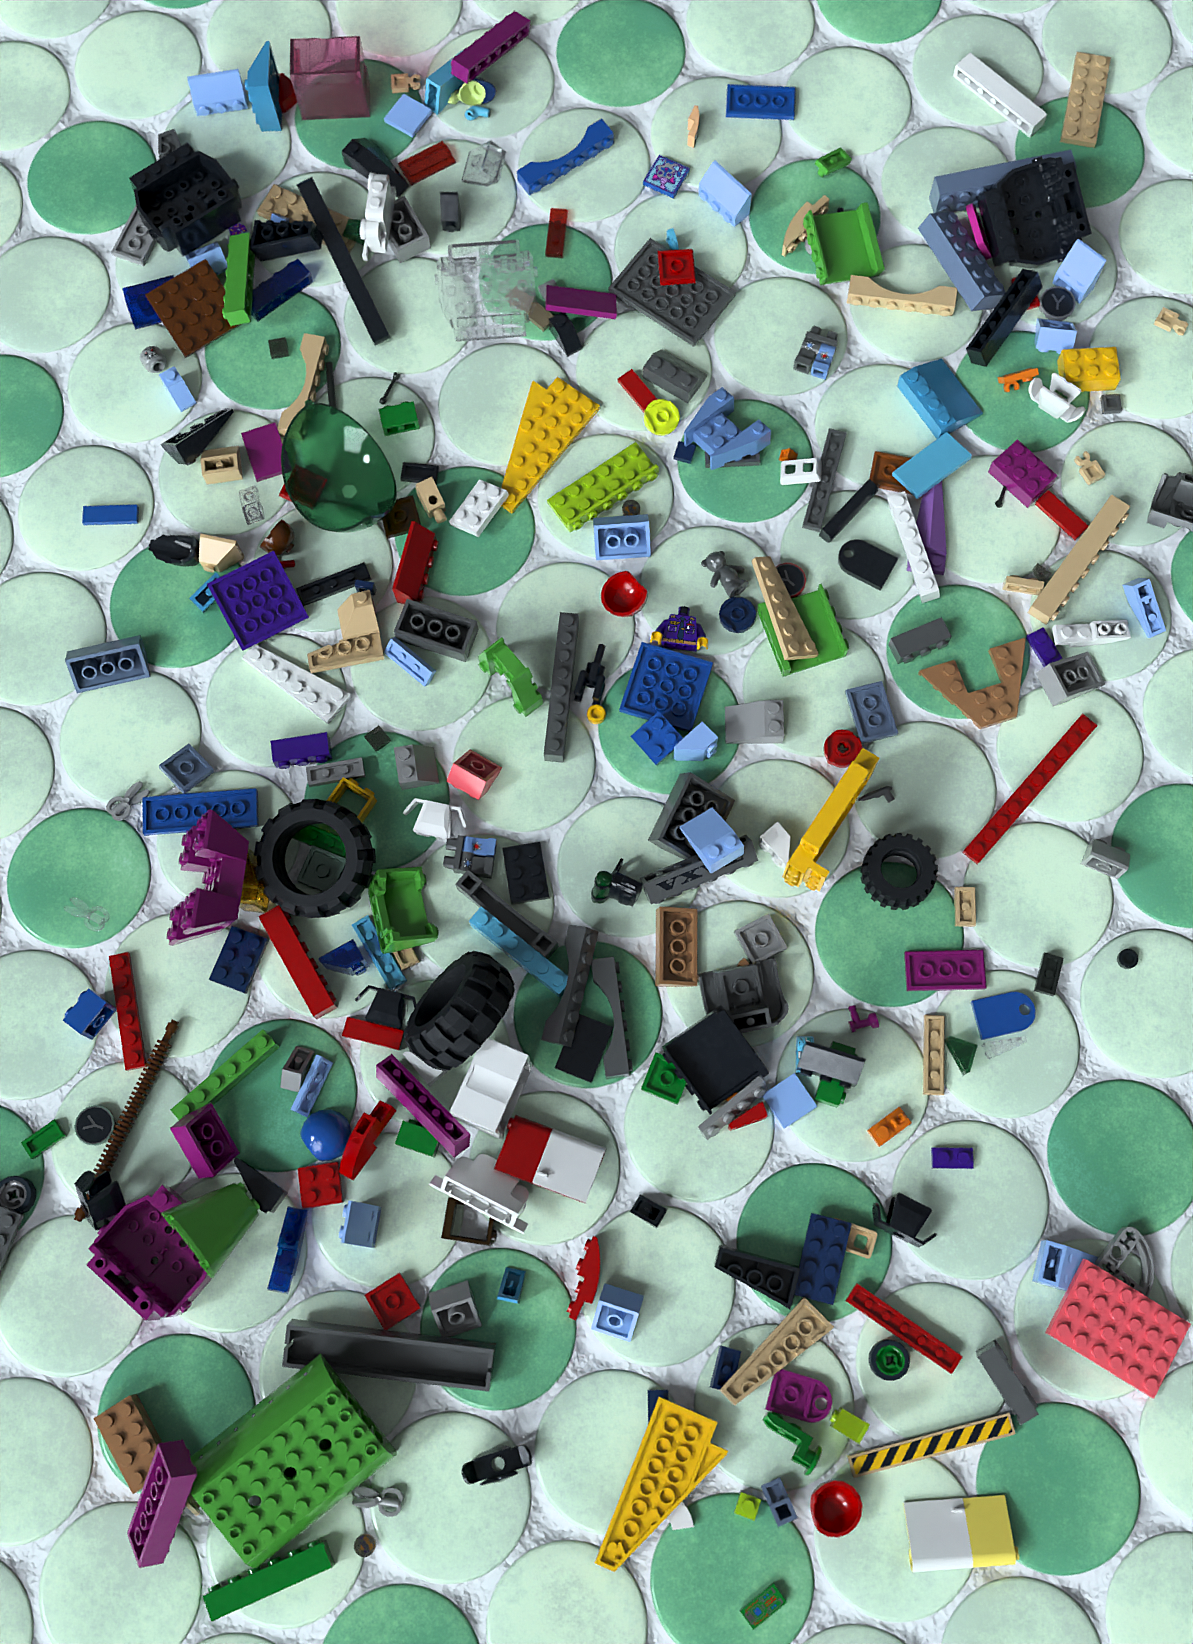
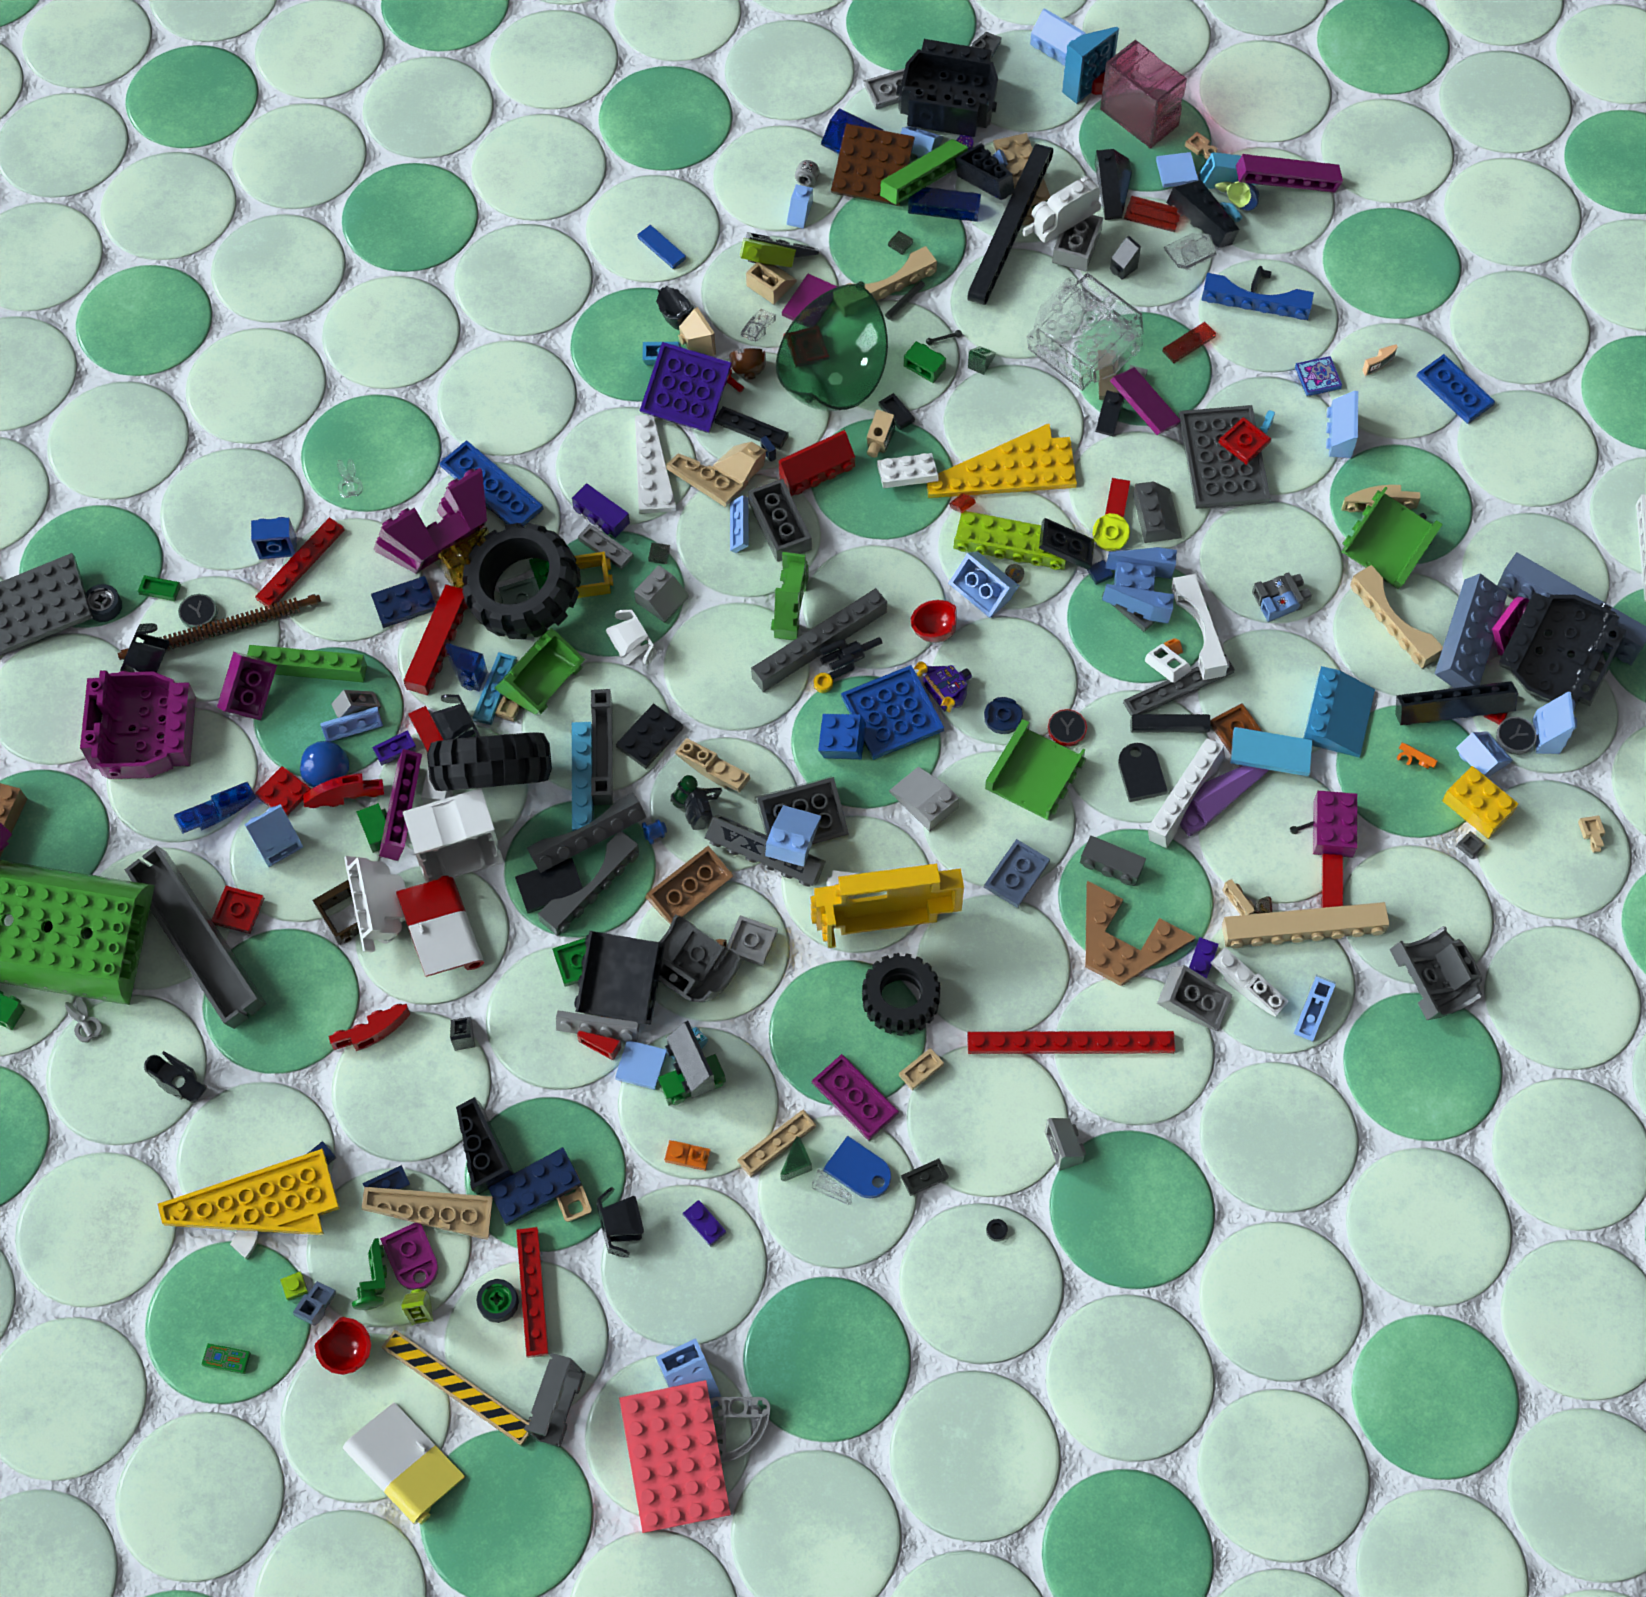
camera: 45 degrees right, 10 degrees down
sand blue slope [65,635,150,693] -> none
light grey piece [106,781,150,821] -> none
sand blue plate [159,744,214,794] -> none
bright green cone [161,1182,260,1279] -> none
black slope [233,1157,288,1214] -> none
clear smoke tile [354,1533,376,1557] -> none
dark brown tile [378,495,421,539] -> none
light grey slope [428,1280,482,1337] -> none
dark grey hips [443,835,497,879] -> none
coral slope [447,749,502,800] -> none
dark azure slope [497,1267,526,1304] -> none
light blue slope [591,1283,644,1342] -> none
light blue slope [673,722,718,761] -> none
dark grey piece [701,551,748,598] -> none
tan wing [752,556,819,660] -> none
bright green plate [815,147,852,178] -> none
red plate [823,729,862,768] -> none
magenta piece [848,1005,879,1033] -> none
dark grey bar [858,786,895,803] -> none
white piece [1029,373,1086,423] -> none
tan plate [1074,451,1106,486] -> none
none -> dark purple plate [372,730,417,766]
none -> blue brick [642,819,667,845]
none -> tan slope [675,738,751,793]
none -> lime slope [740,238,796,268]
none -> clear red tile [949,493,976,513]
none -> clear green slope [968,346,996,375]
none -> black tile [1039,518,1094,570]
none -> black wedge [1166,180,1240,248]
none -> white arch [1171,574,1229,680]
none -> black bar [1251,266,1272,293]

